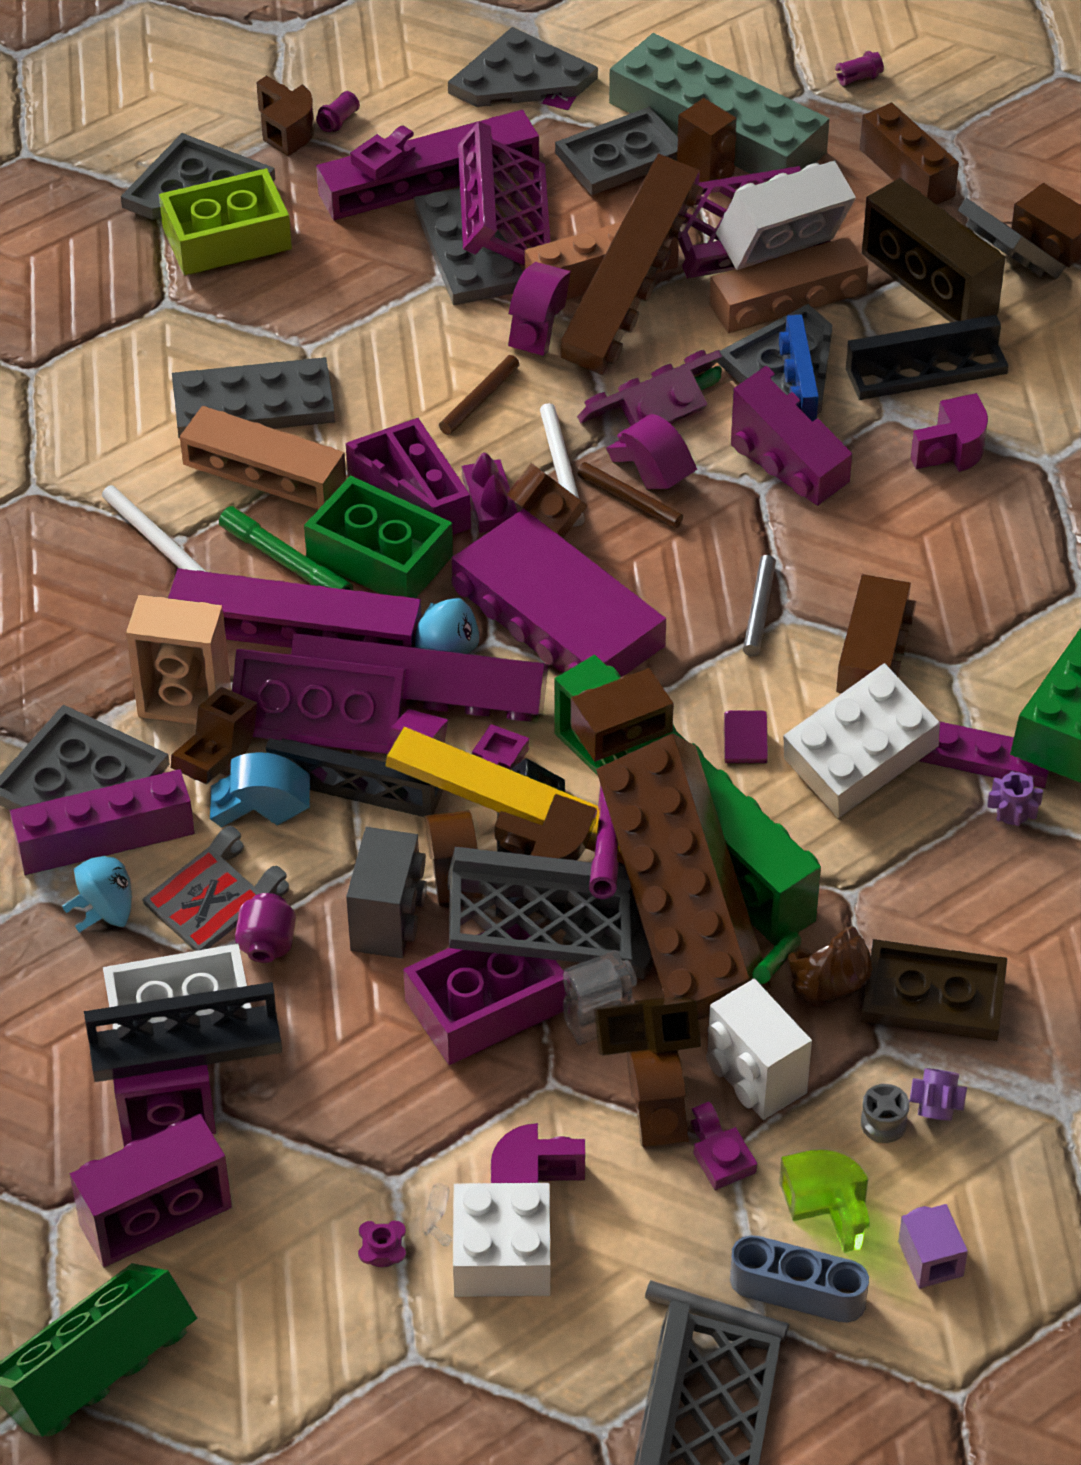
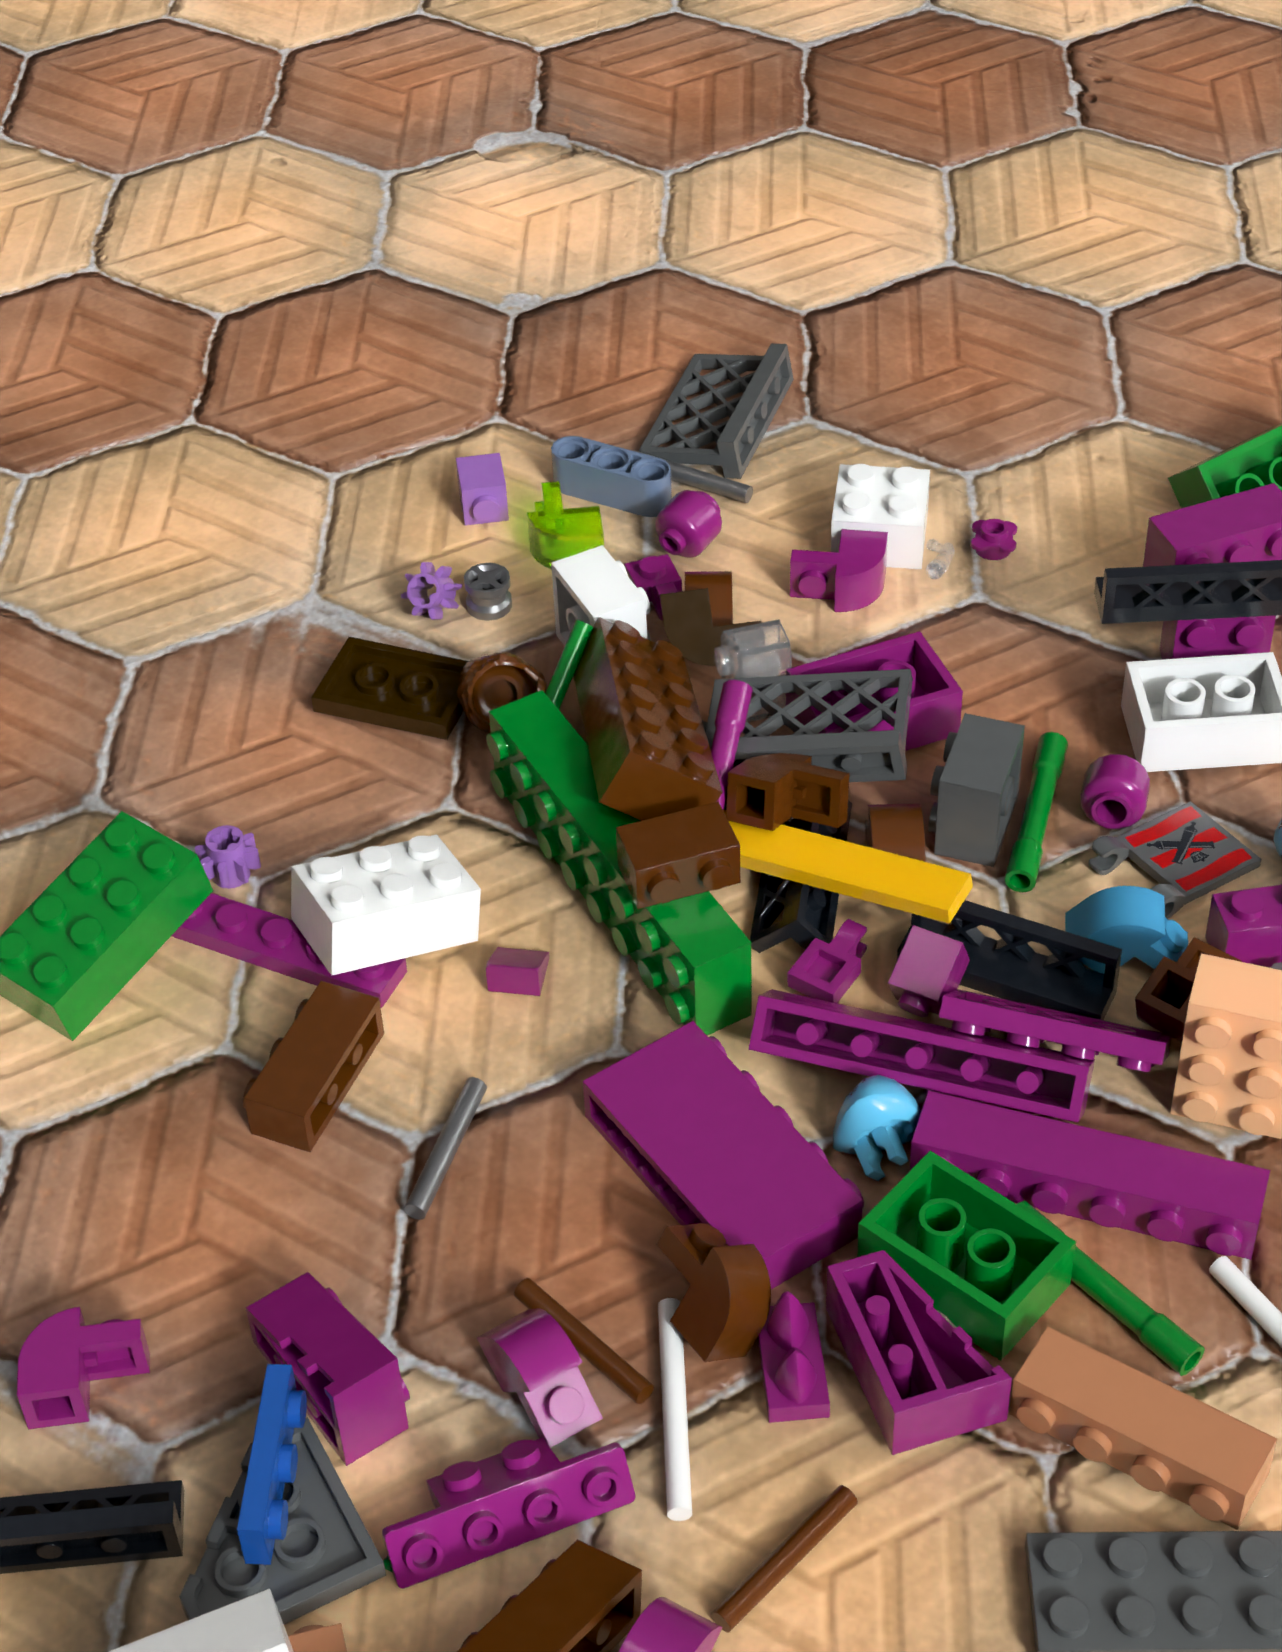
camera: 170 degrees left, 5 degrees down
none -> magenta head [655,490,722,558]
none -> green piece [1005,732,1068,892]

